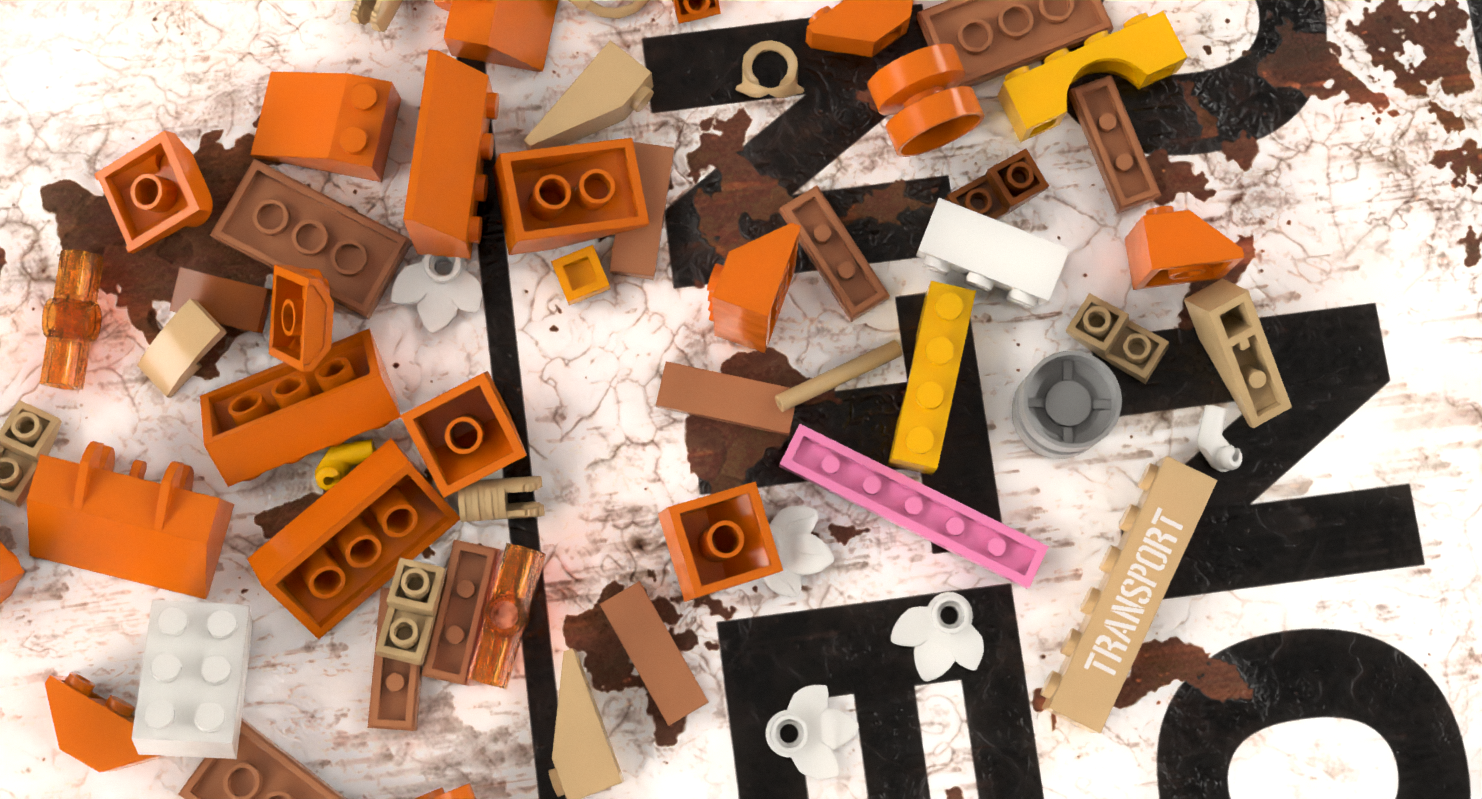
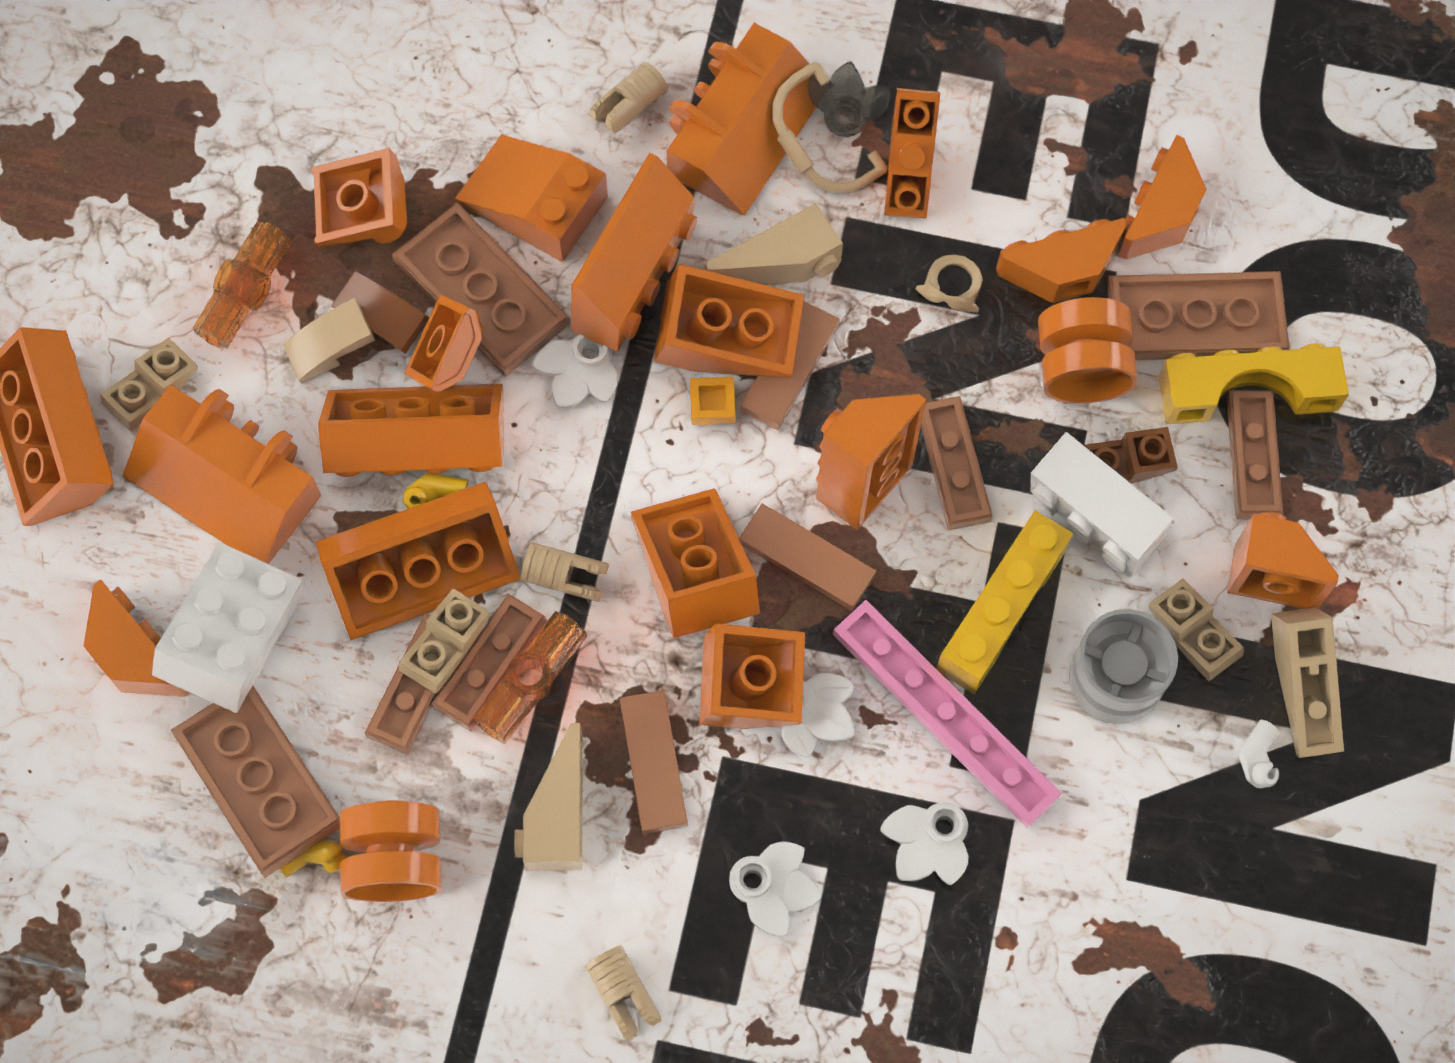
camera: 20 degrees right, 10 degrees down
orange slope [400,371,527,498] -> none
tan piece [775,340,902,412] -> none
tan brick [1040,456,1218,734] -> none
none -> orange slope [631,488,760,638]

